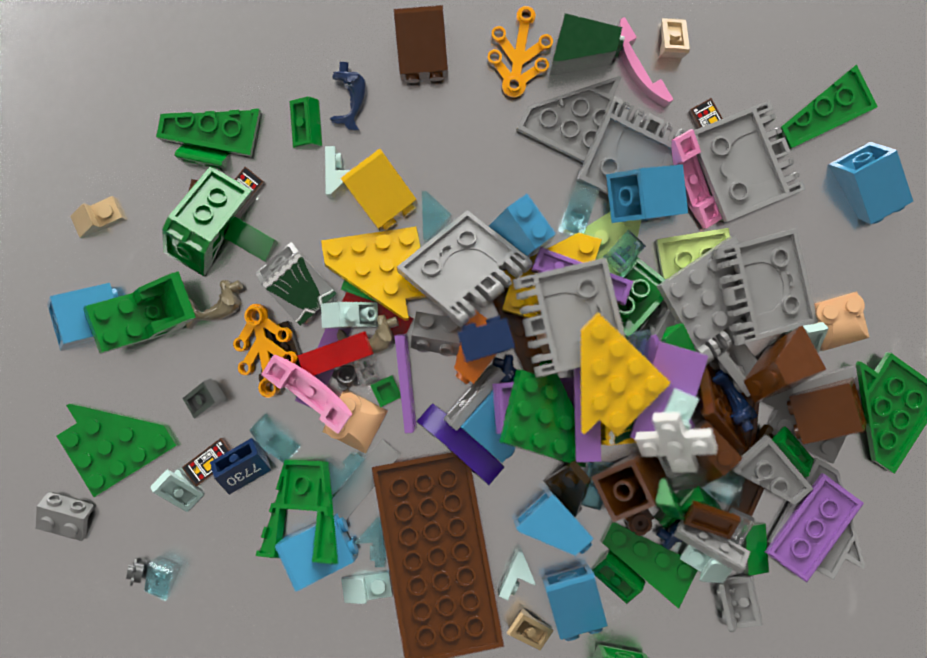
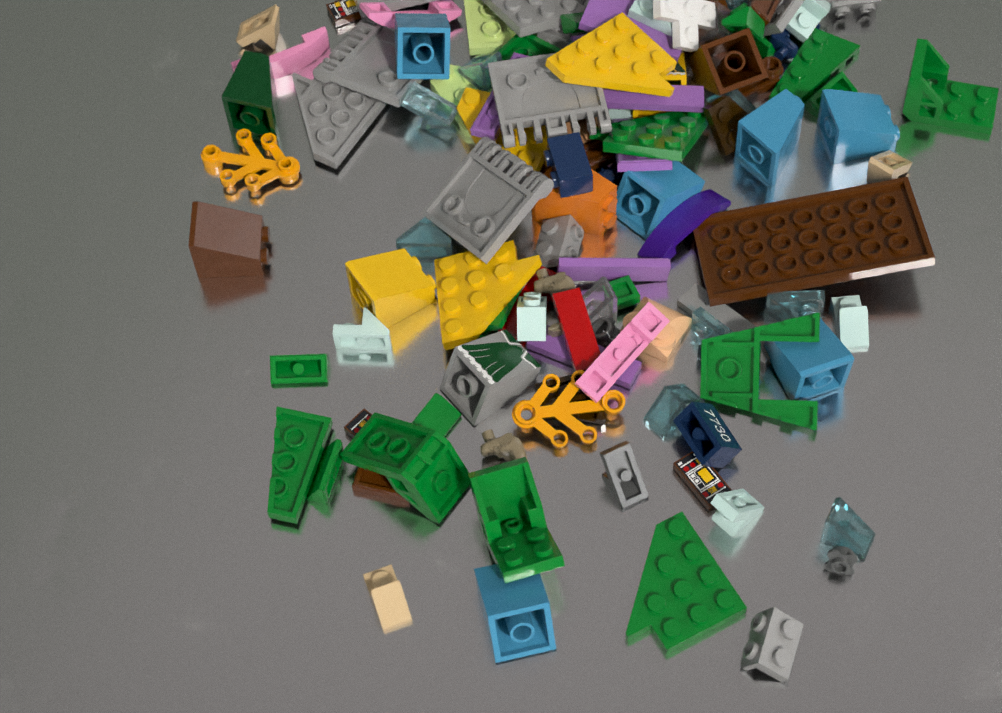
camera: 85 degrees left, 30 degrees down
dark blue animal [330,62,366,131] -> none
light grey tile [444,365,505,431] -> none
dark azure slope [489,194,556,258] -> none
light aqua slope [498,547,536,600] -> none

